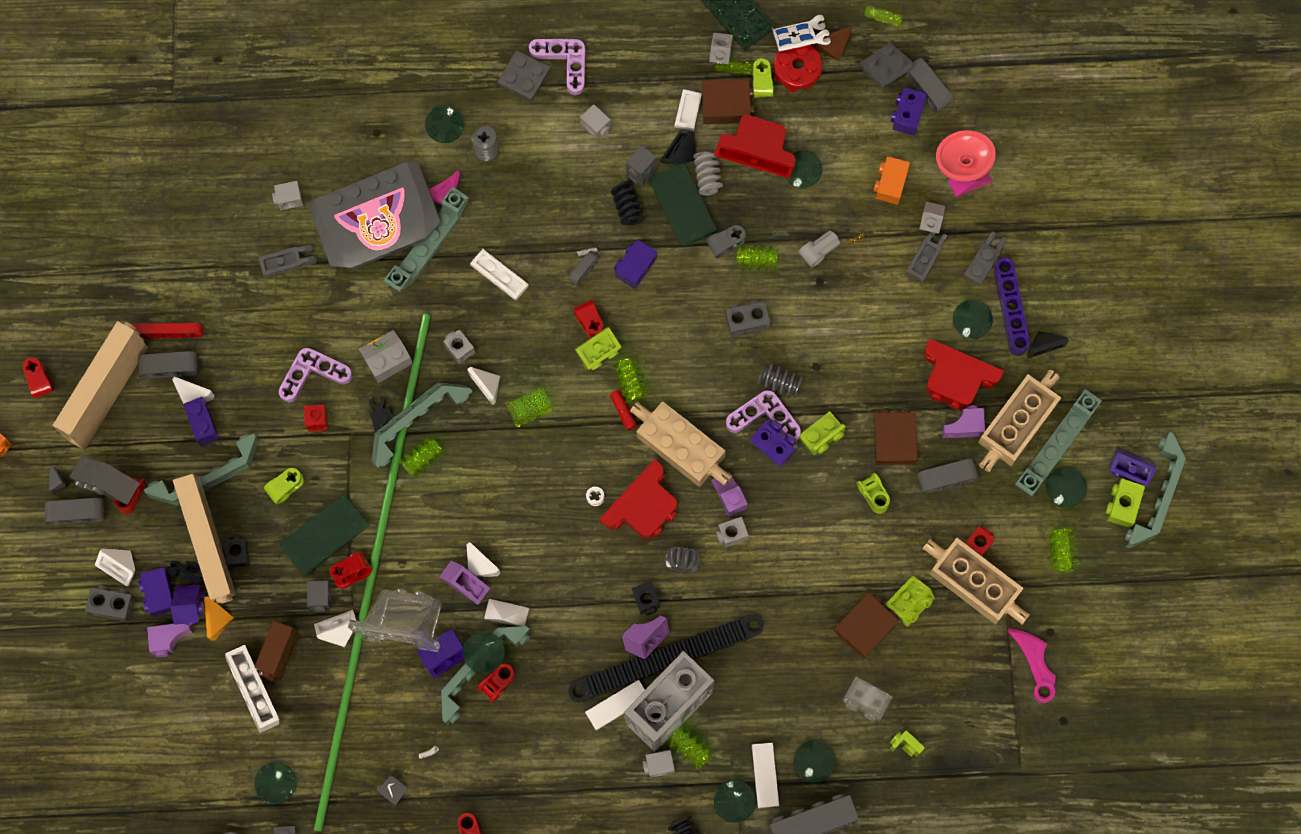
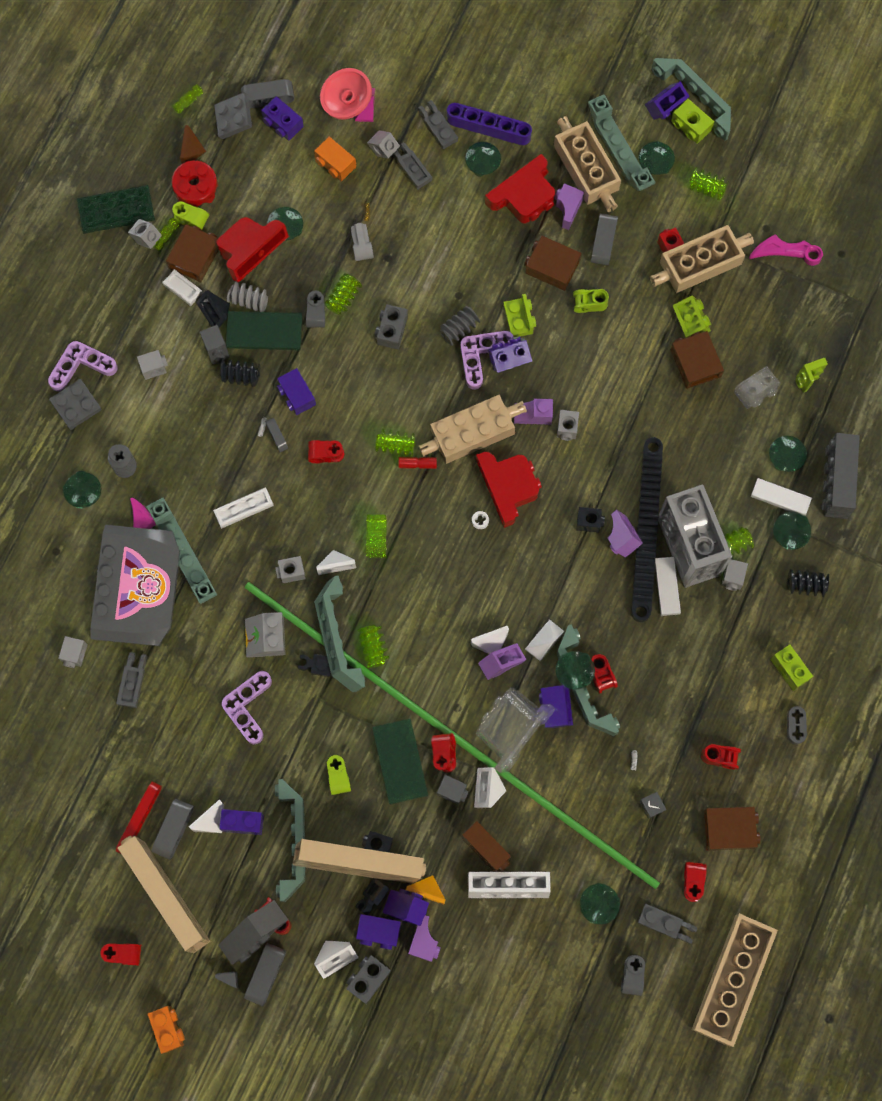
camera: 65 degrees left, 0 degrees up
red brick [304,404,328,432] -> none
lime bracket [575,327,622,370] -> none
dark grey gear [665,546,700,574] -> none
white flag [772,15,831,51] -> none
black slope [1027,331,1069,359] -> none

